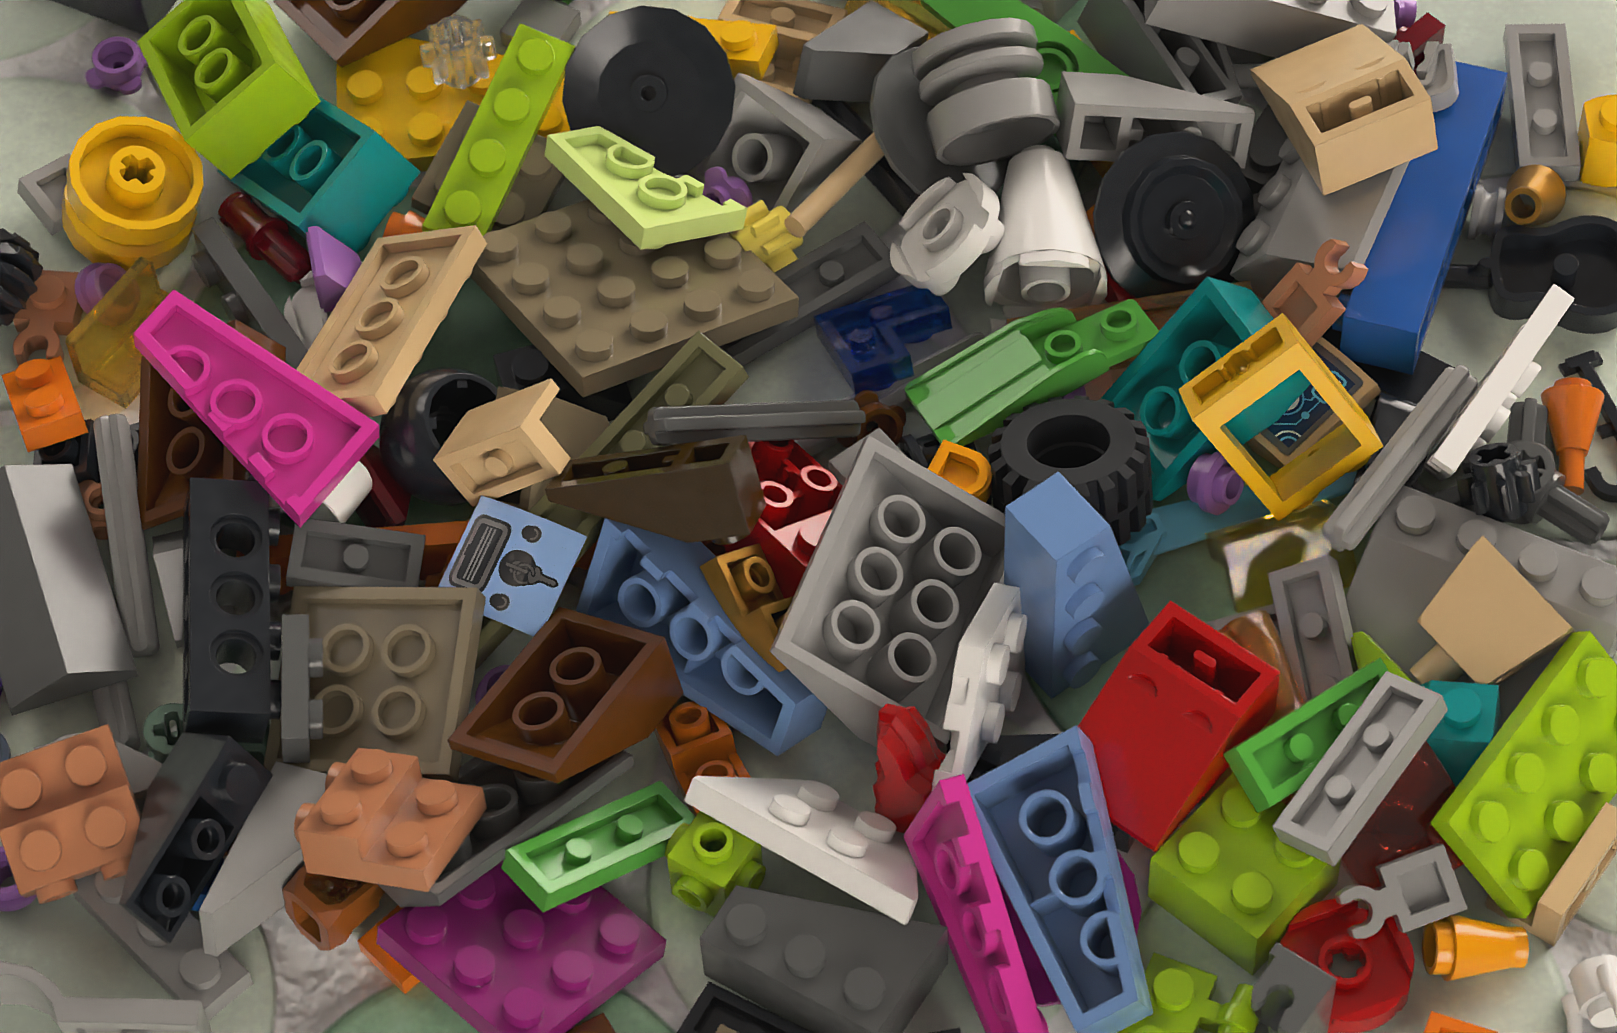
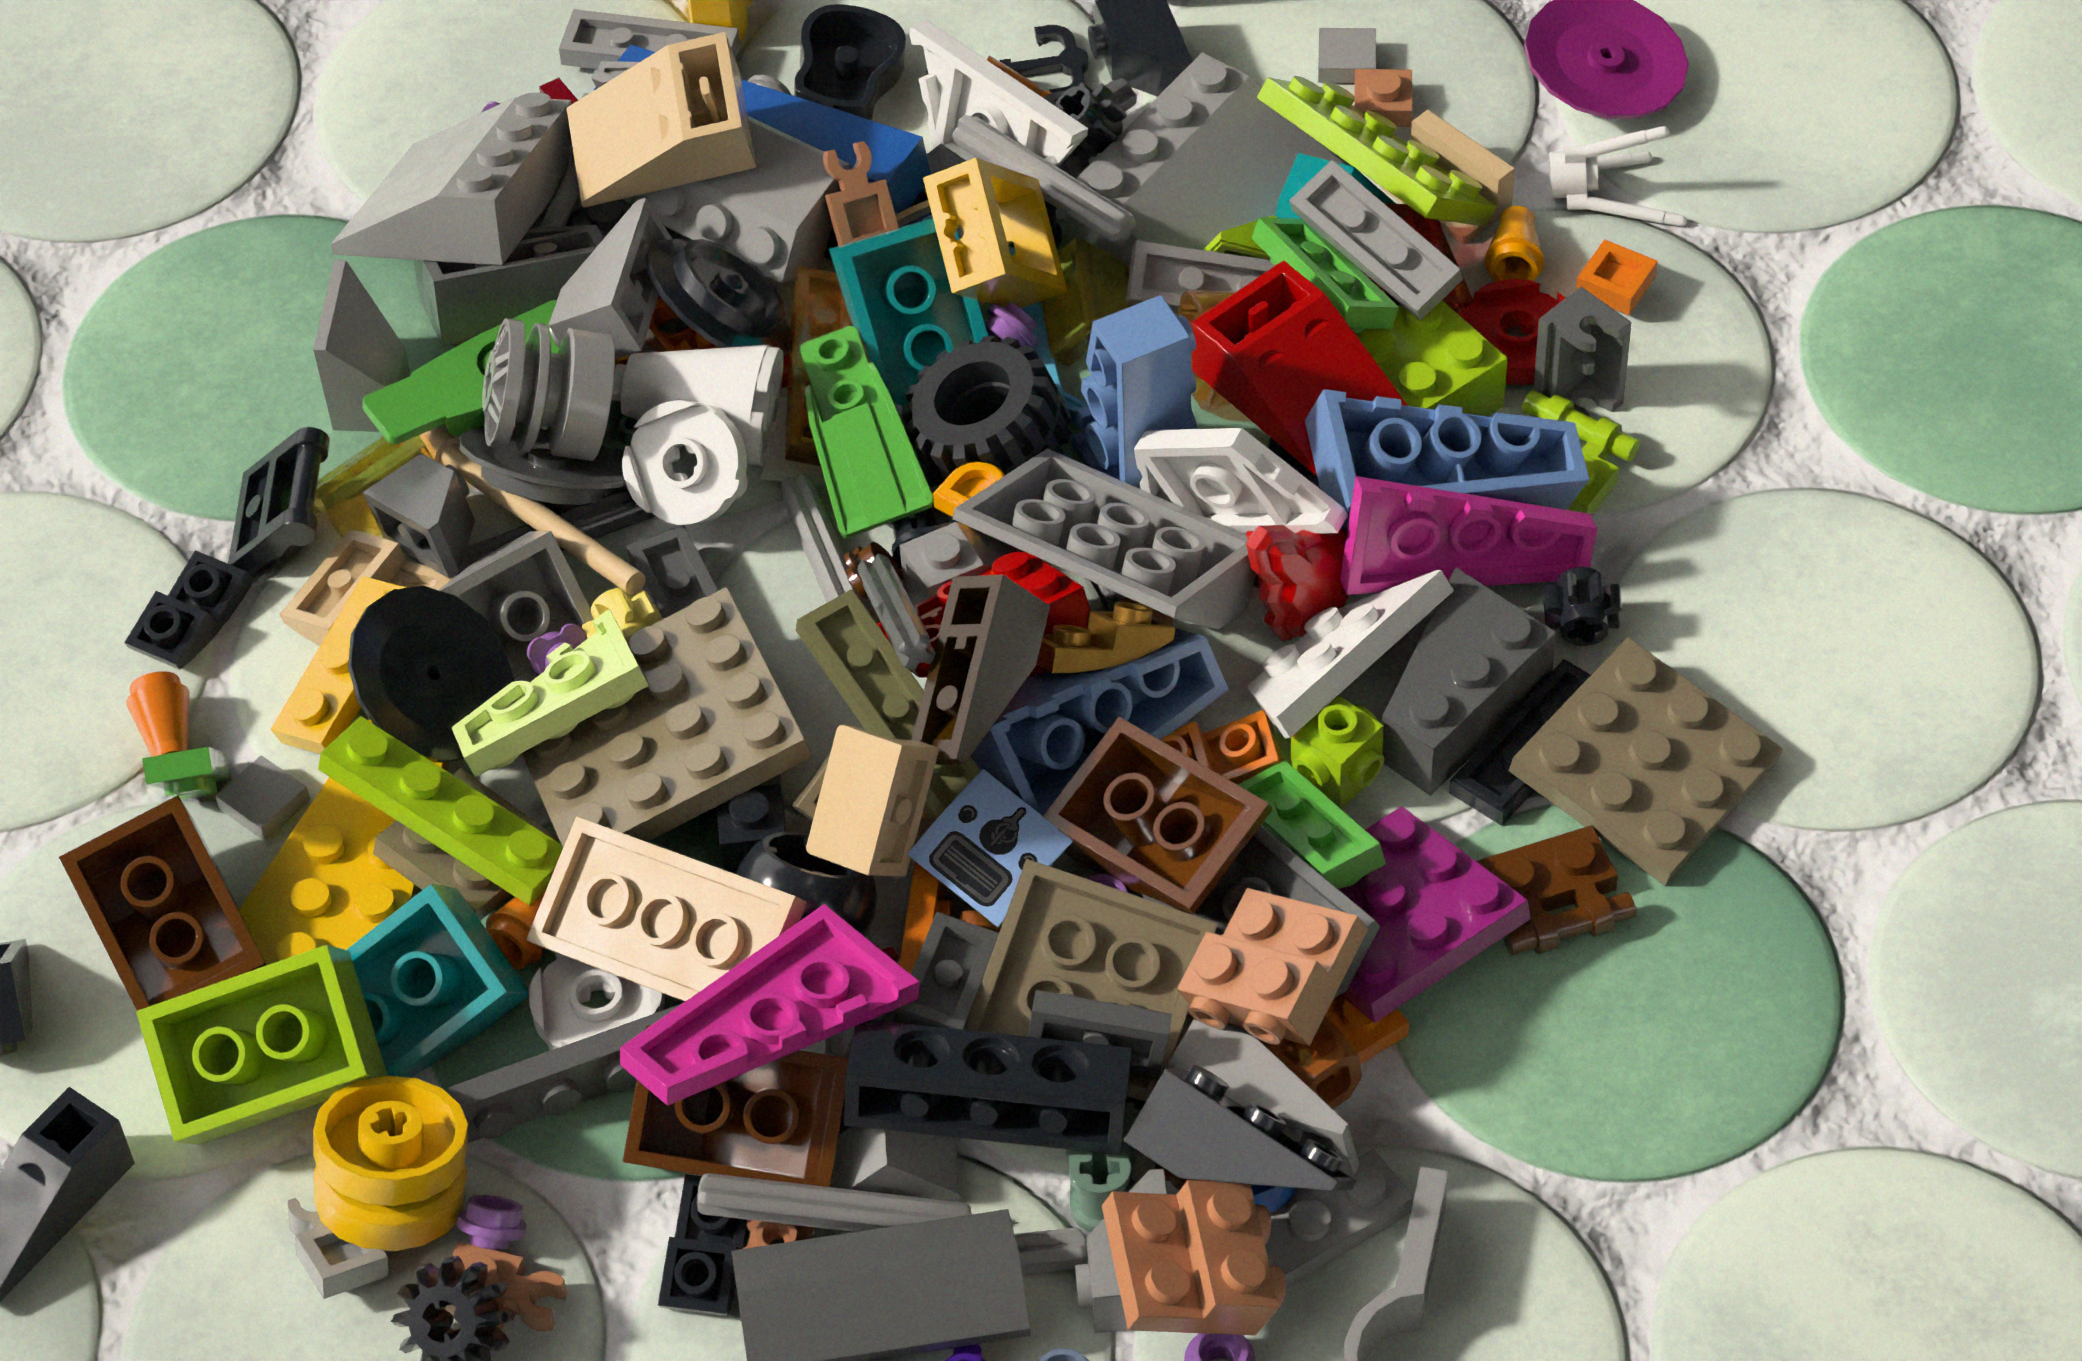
camera: 80 degrees left, 5 degrees down
orange plate [2,356,89,453] -> none
clear yellow panel [65,256,170,409] -> none
medium lavender plate [85,36,148,95] -> none
dark red axle [218,191,312,285] -> none
medium lavender slope [306,226,361,313] -> none
clear gear [420,14,497,90] -> none
clear blue plate [813,285,953,395] -> none
light grey plate [1334,843,1468,939] -> none
tan torso [1409,536,1576,685] -> none
pearl gold cone [1504,164,1566,225] -> none

